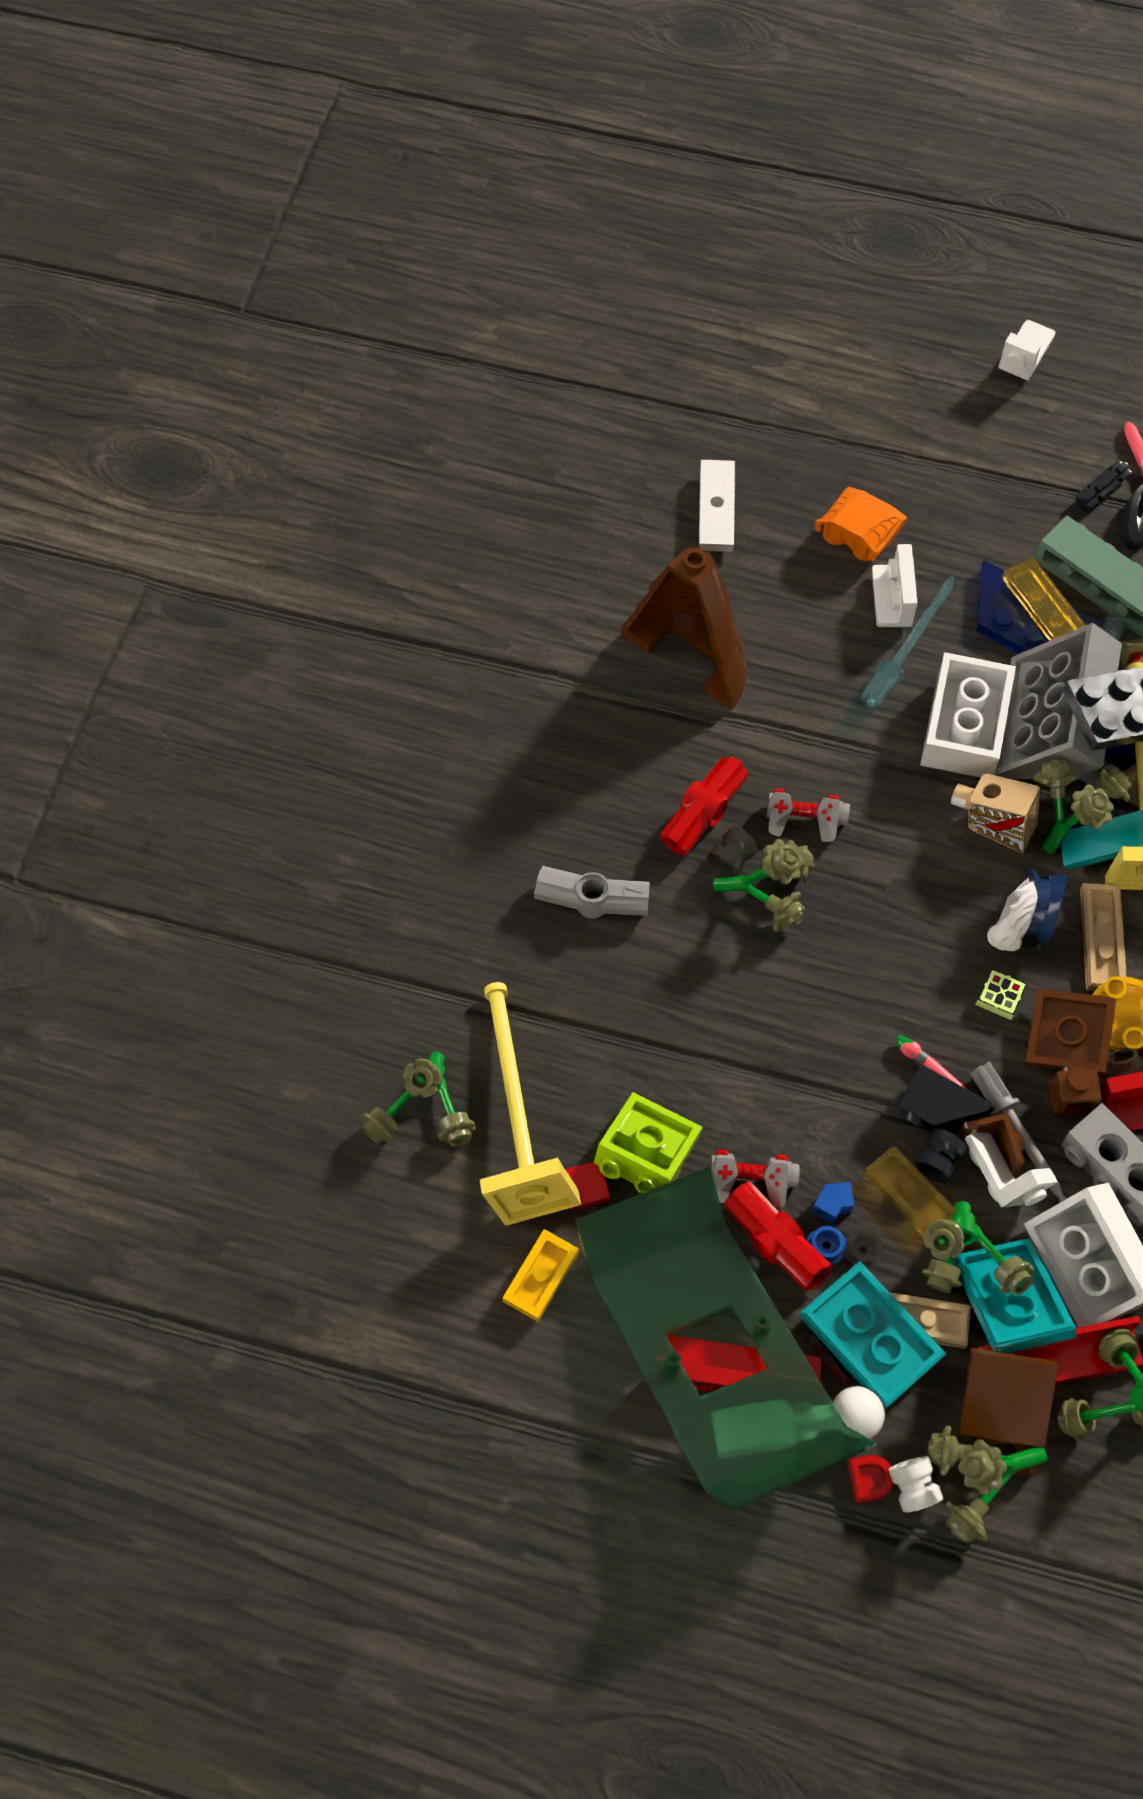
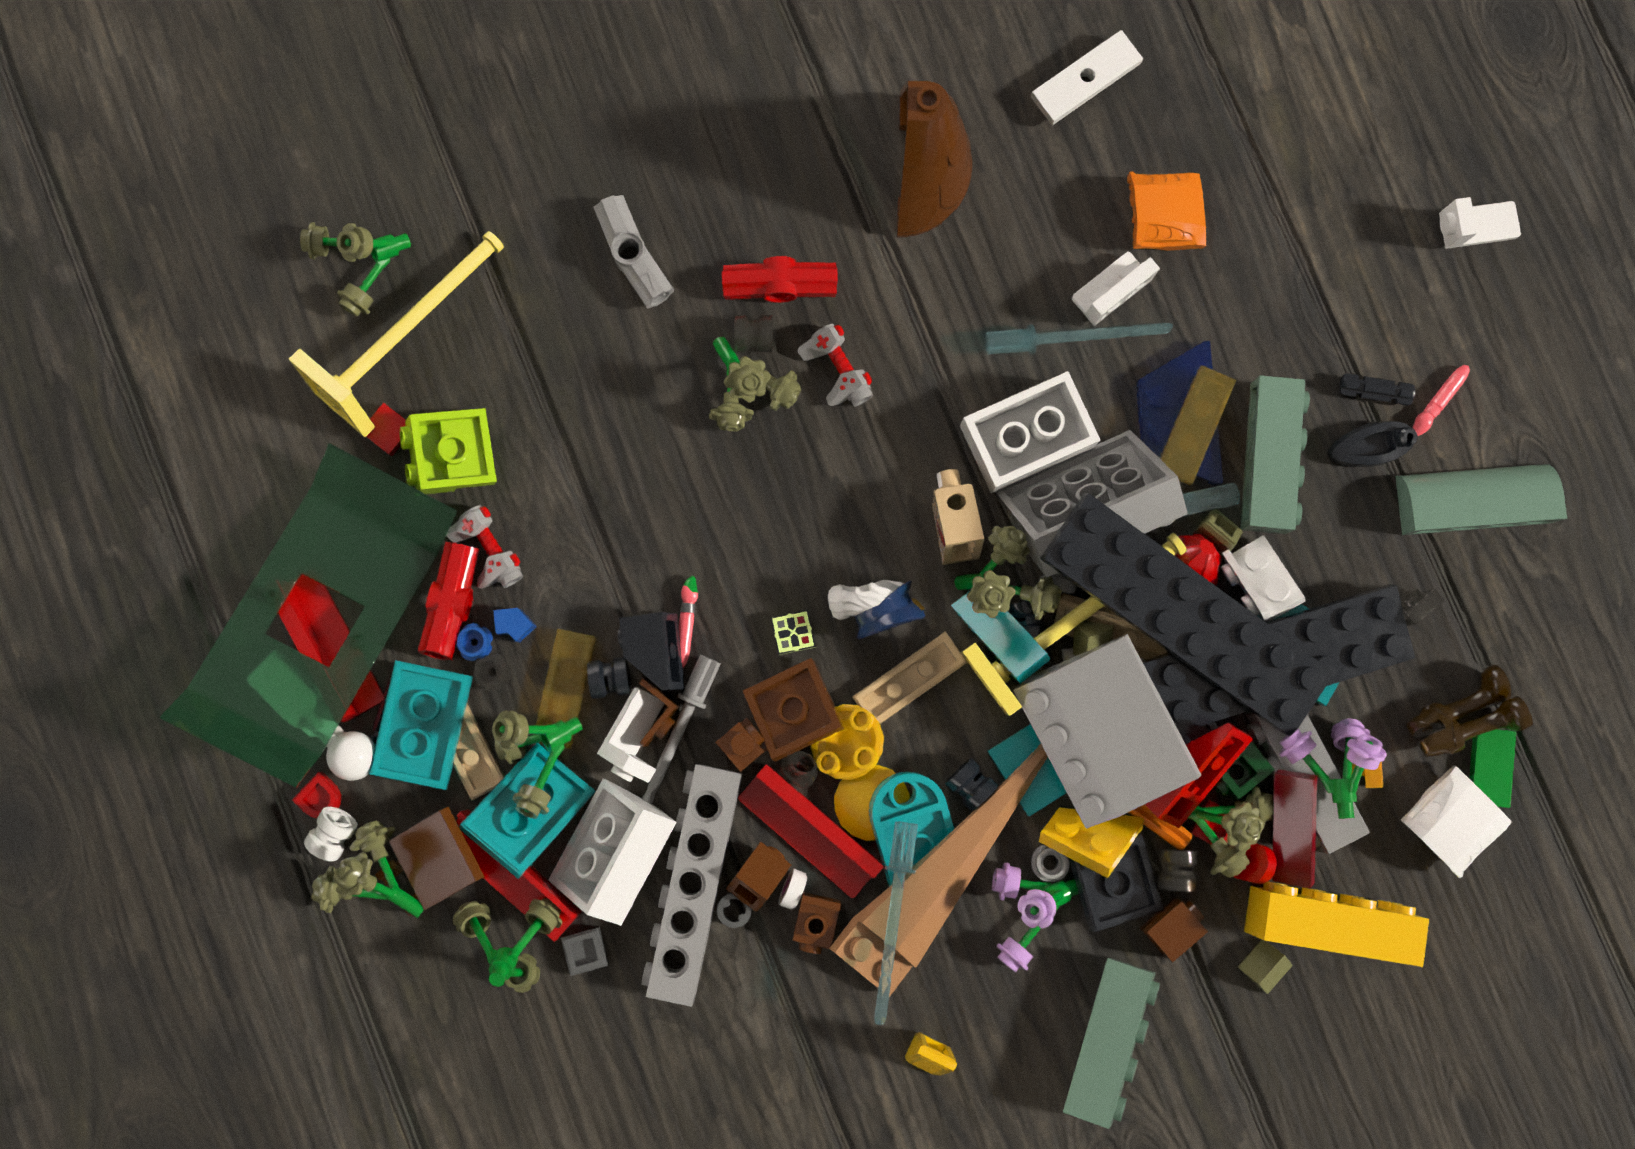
camera: 50 degrees right, 20 degrees up
yellow plate [503,1229,579,1322] -> none

